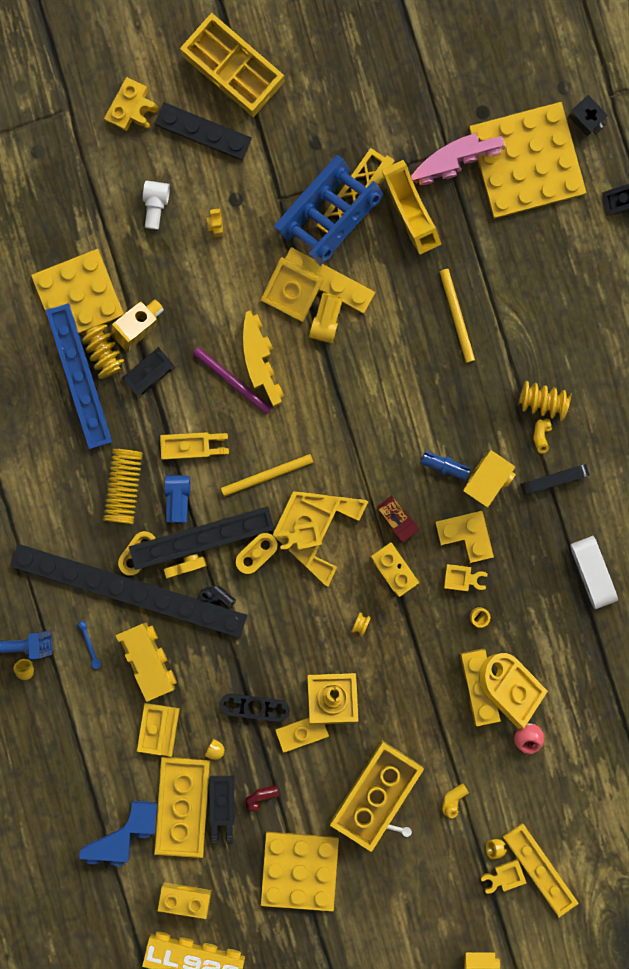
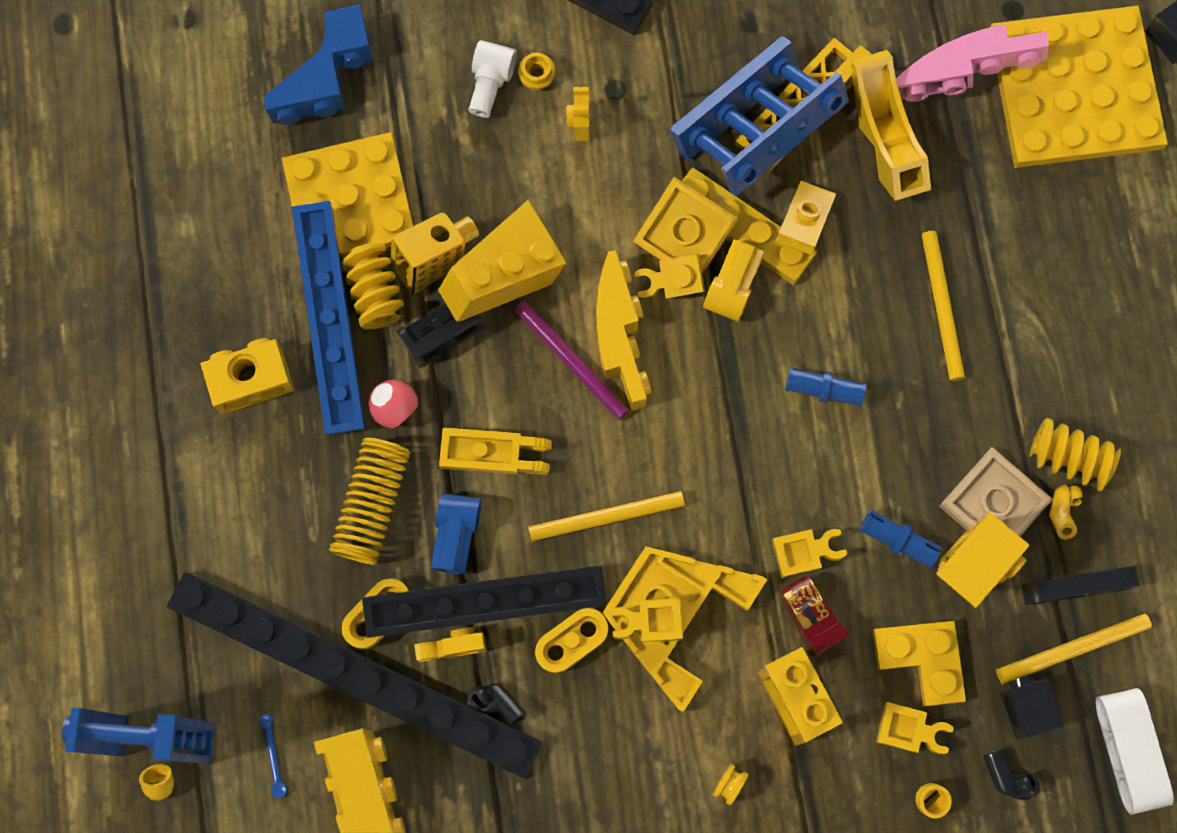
camera: 10 degrees right, 10 degrees down
none -> yellow brick [200,338,295,415]
none -> blue arch [264,5,373,125]
none -> coral piece [368,379,419,429]
none -> yellow wedge [438,200,566,322]
none -> yellow plate [518,53,556,90]
none -> yellow plate [634,254,706,299]
none -> yellow plate [772,529,847,579]
none -> yellow plate [776,181,836,255]
none -> blue pin [785,367,867,408]
none -> tan tile [939,447,1053,536]
none -> black arm [983,749,1040,800]
none -> yellow bar [996,613,1152,684]
none -> black brick [1000,675,1064,740]

